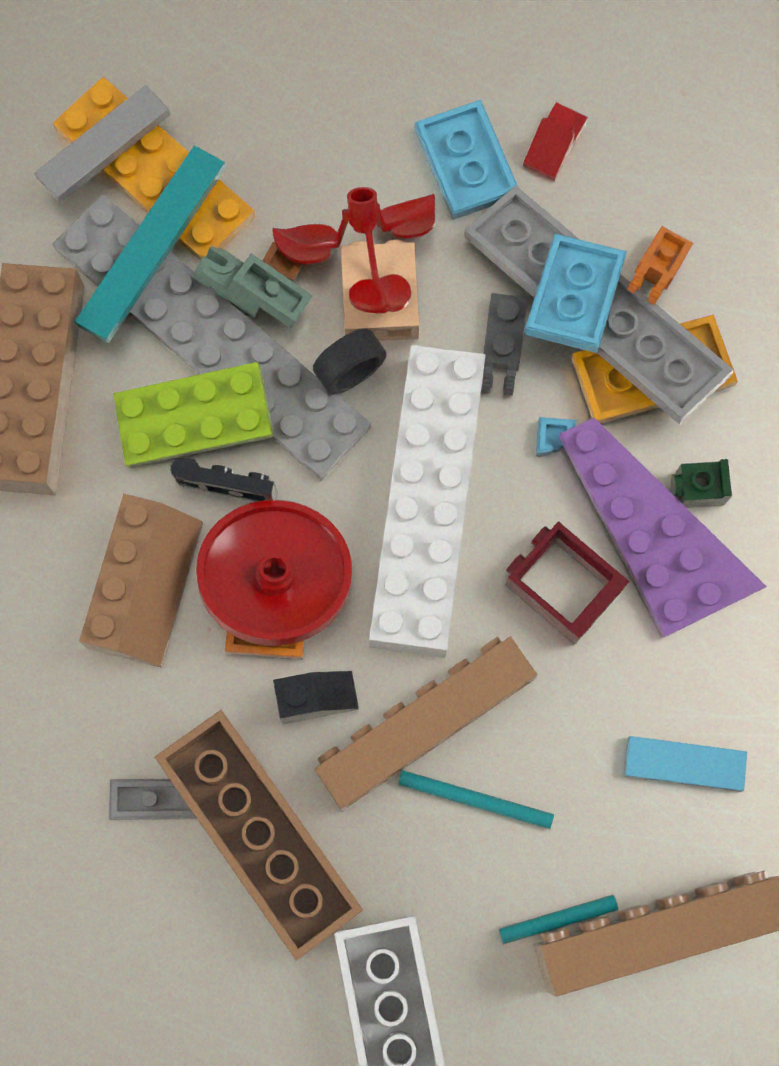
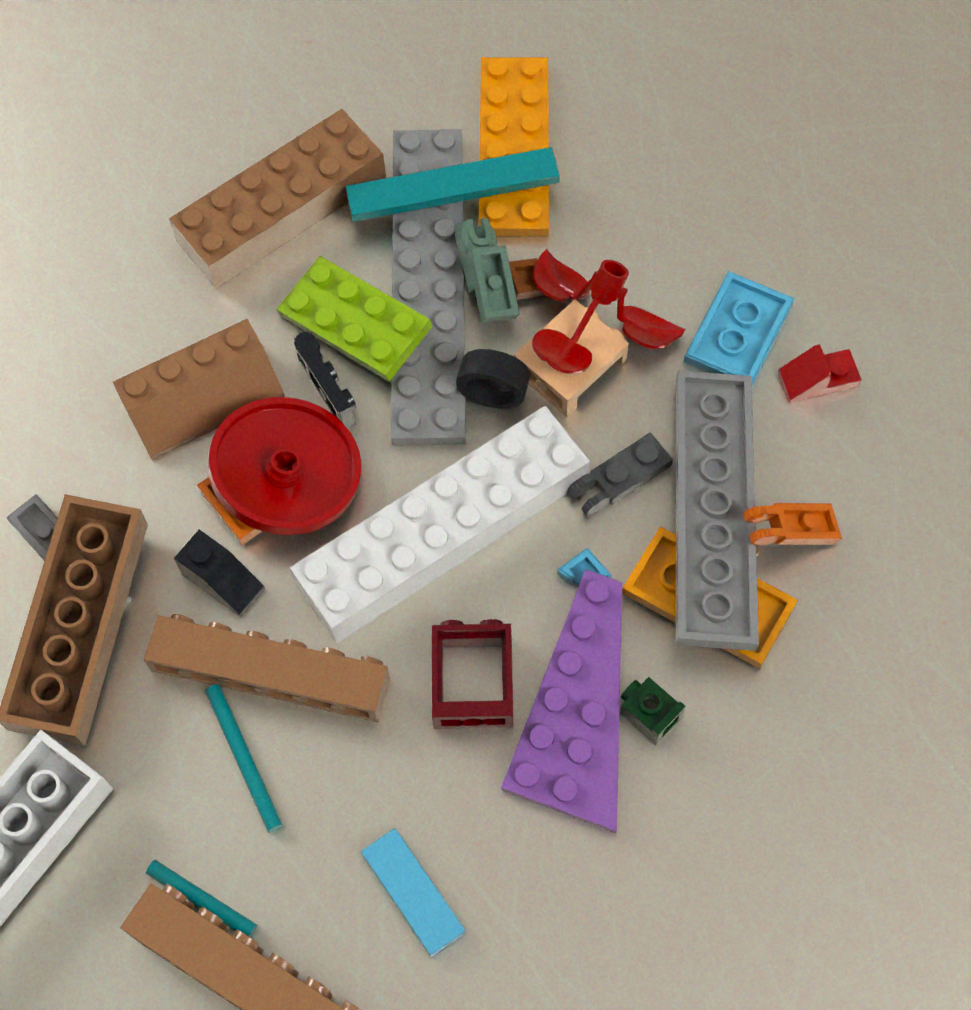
camera: 50 degrees right, 10 degrees down
light grey tile [34,84,171,203] -> none
medium azure tile [524,234,627,353] -> none

